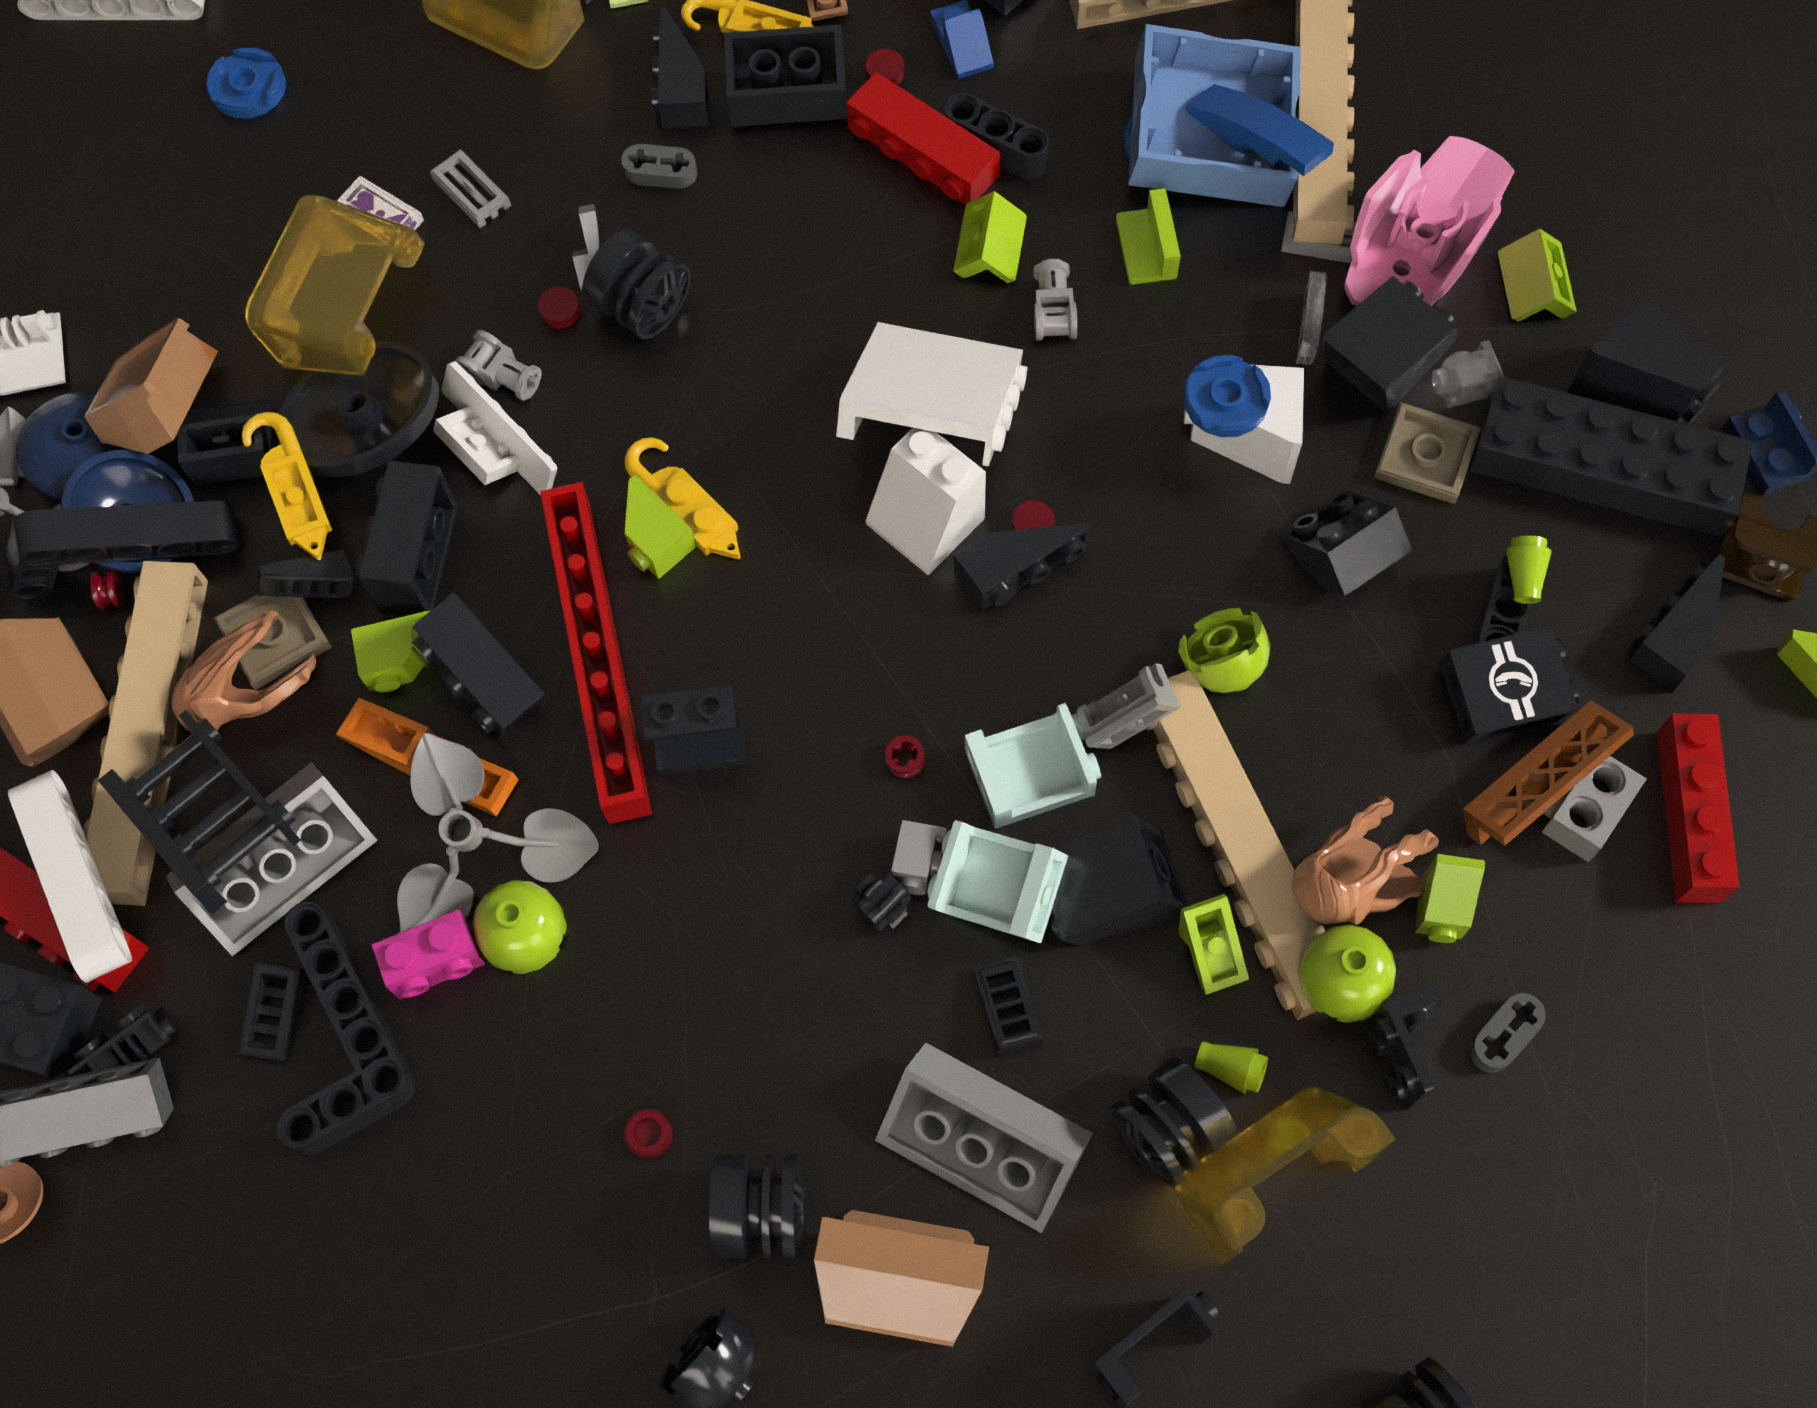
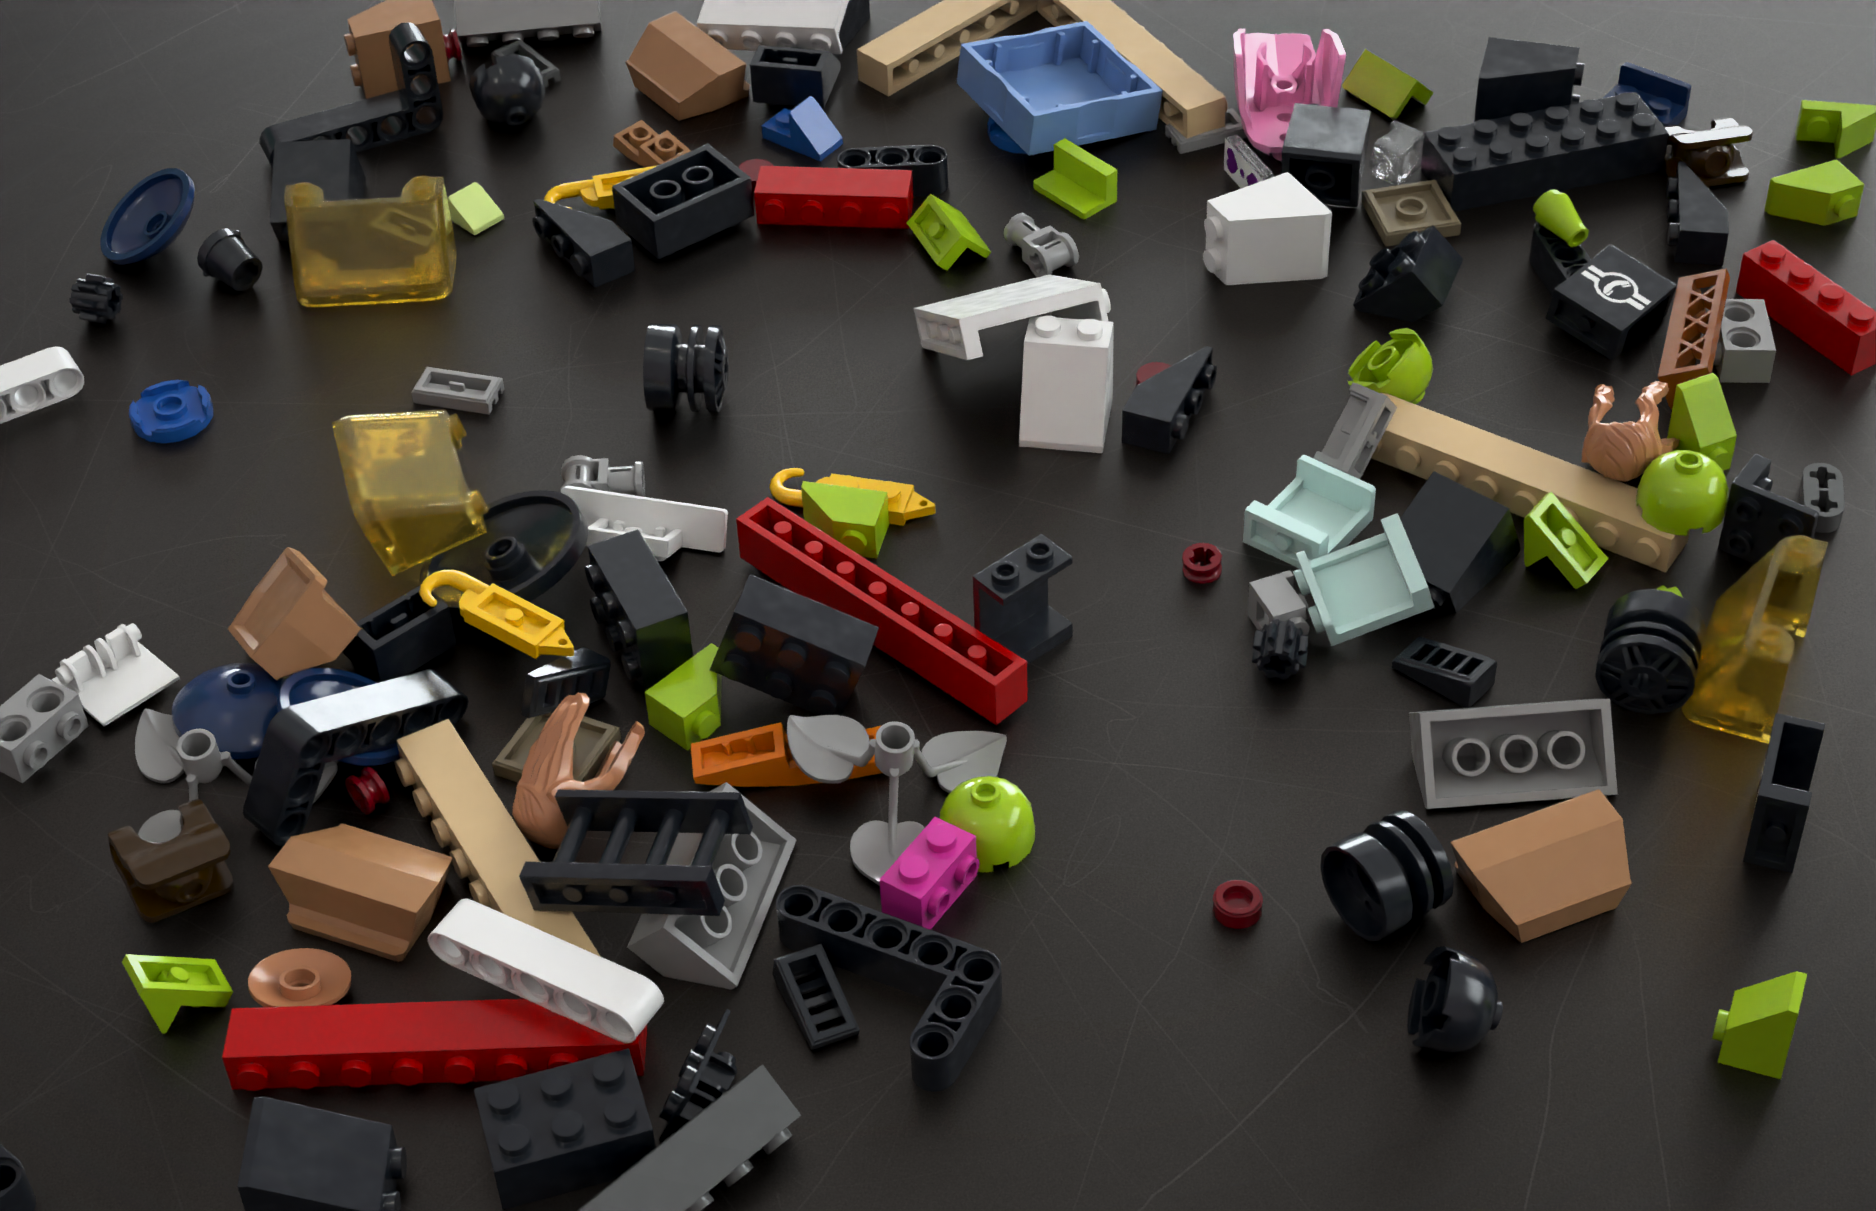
camera: 35 degrees left, 25 degrees down
dark red tile [538,286,580,329] -> none
light grey slope [573,204,599,291] -> none
dark grey beam [621,144,697,189] -> none
blue tile [1183,355,1271,438] -> none
blue slope [1186,84,1334,176] -> none

